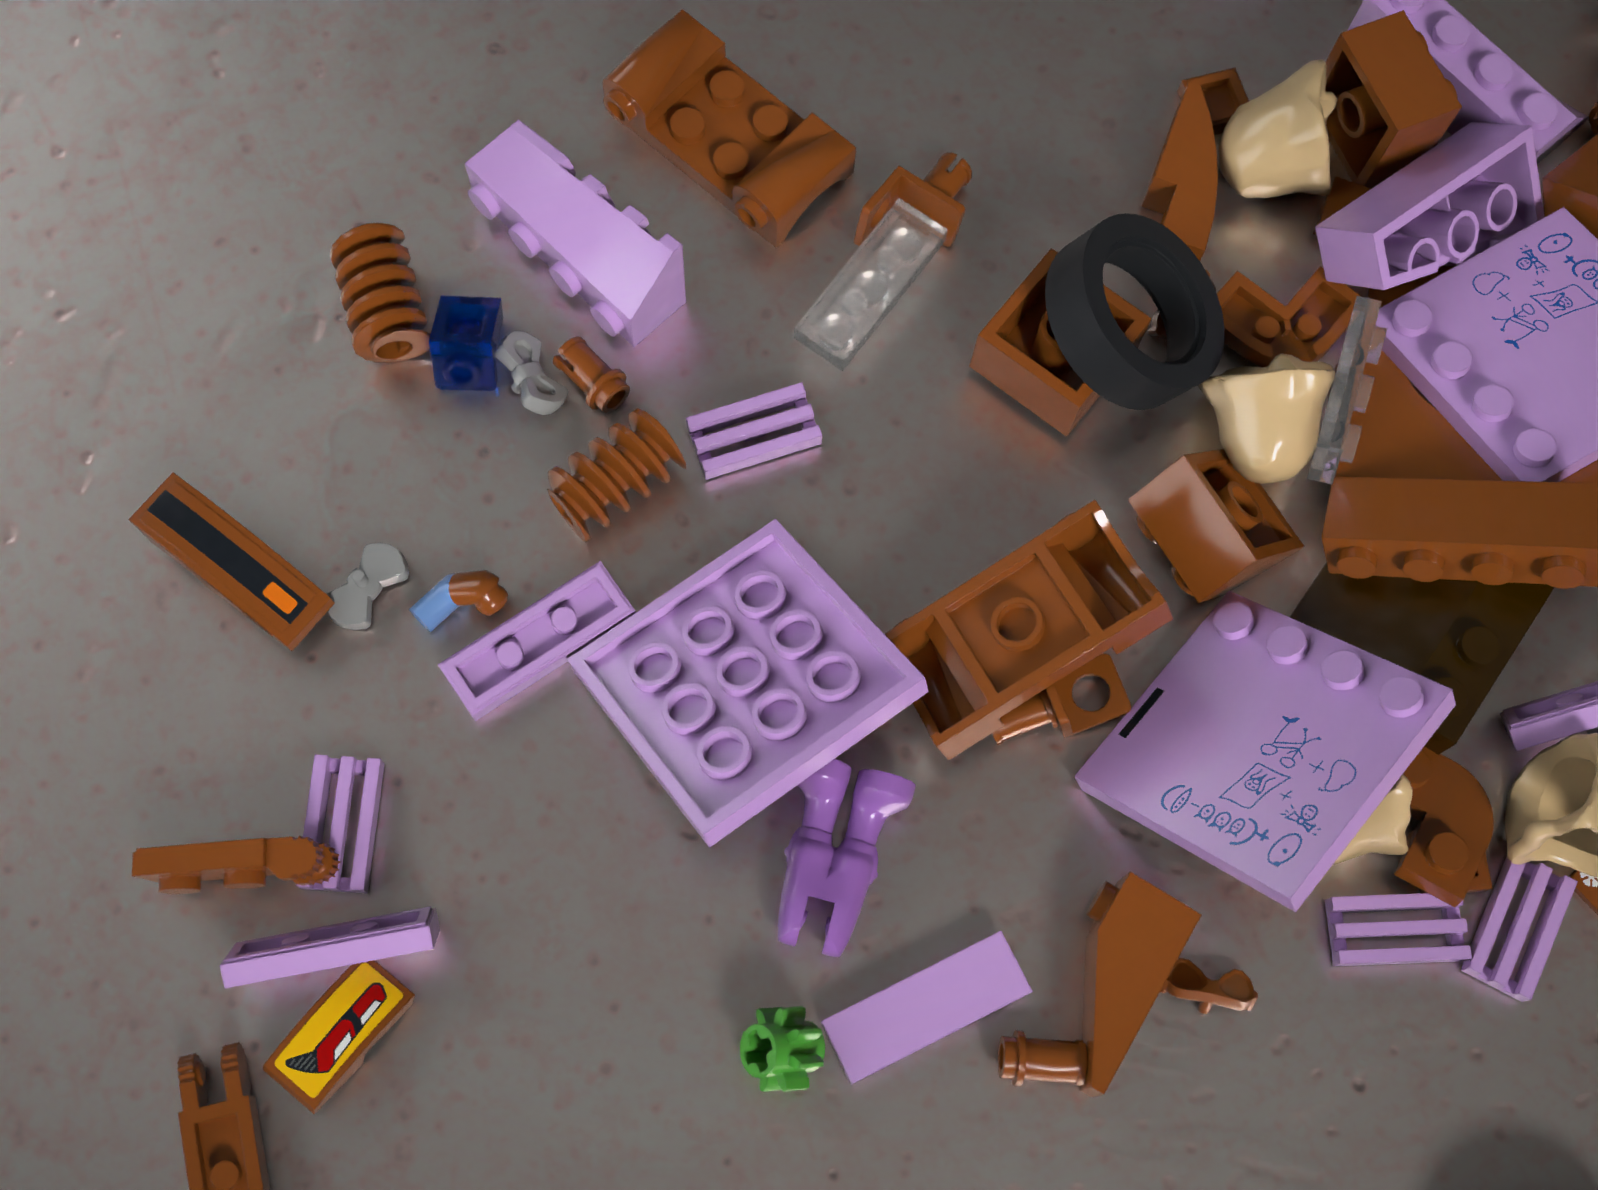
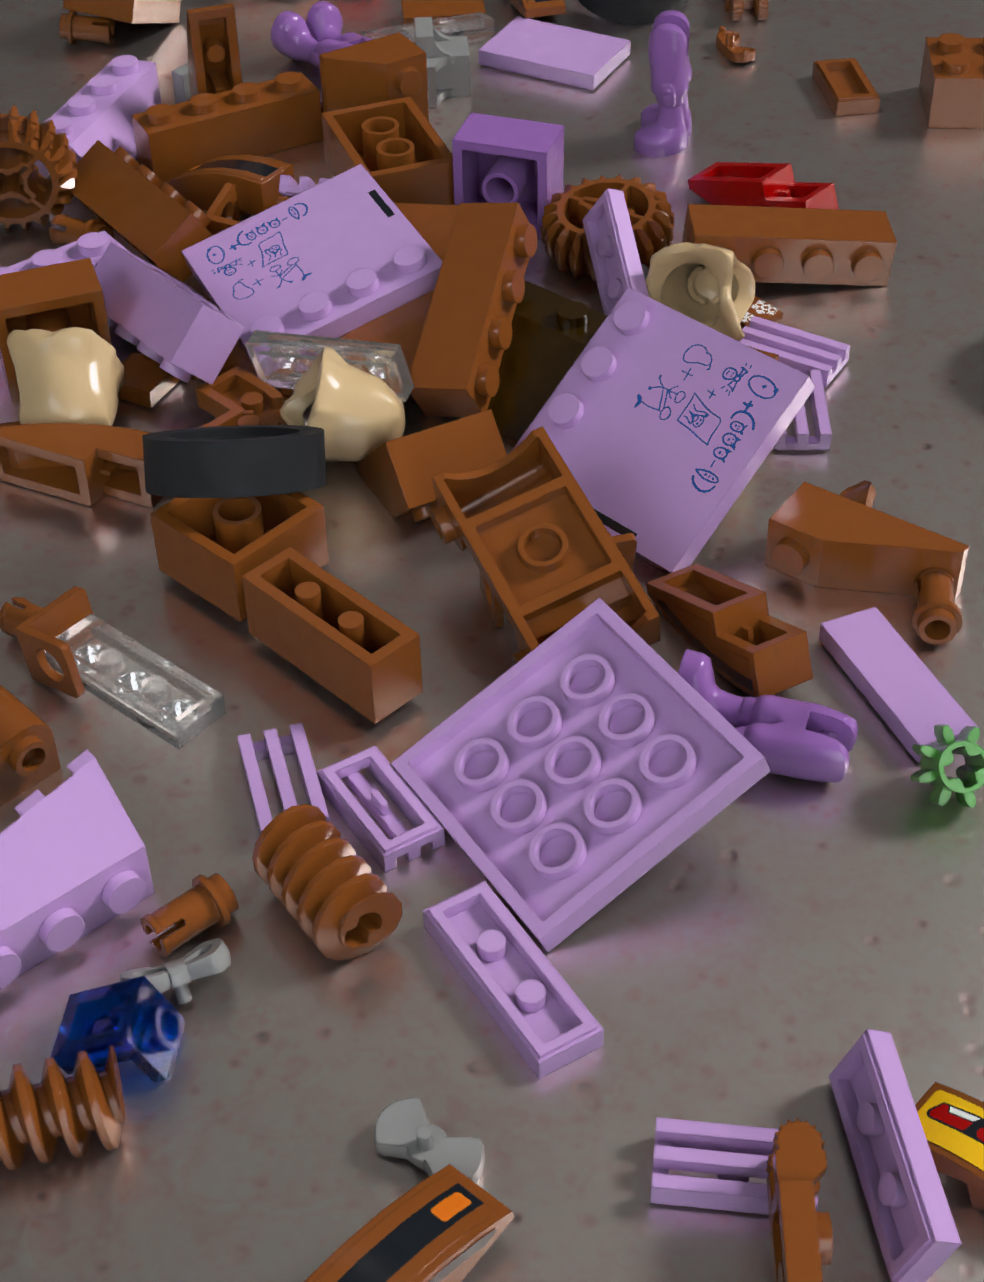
camera: 80 degrees left, 30 degrees down
arm [409,570,508,632] -> none
none -> dark orange brick [242,547,423,724]
none -> lavender tile [317,745,445,873]
none -> dark orange slope [646,563,813,697]

